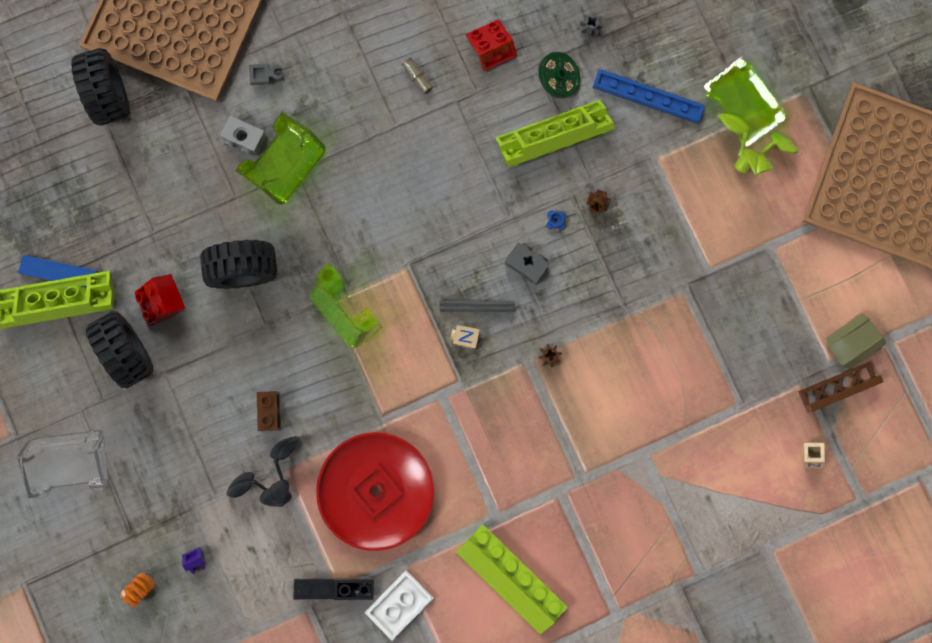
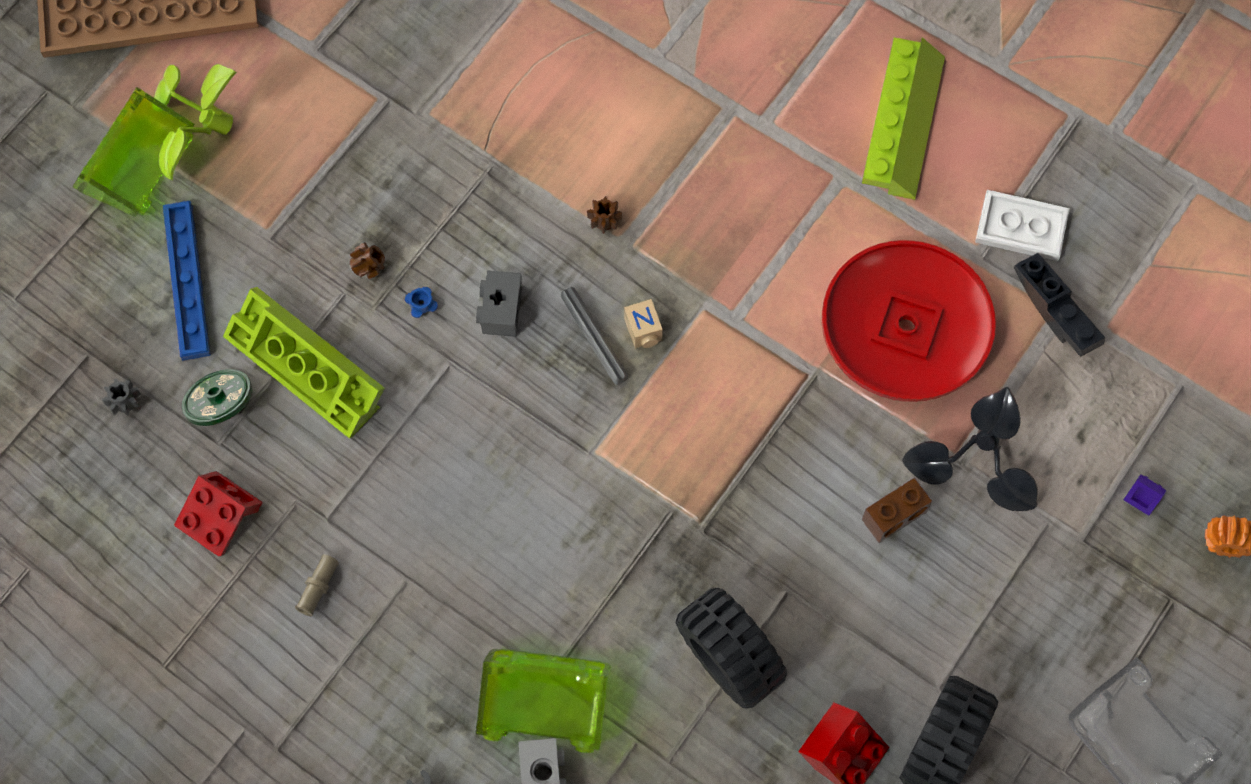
camera: 120 degrees left, 15 degrees down
clear neon green windscreen [309,262,383,348] -> none

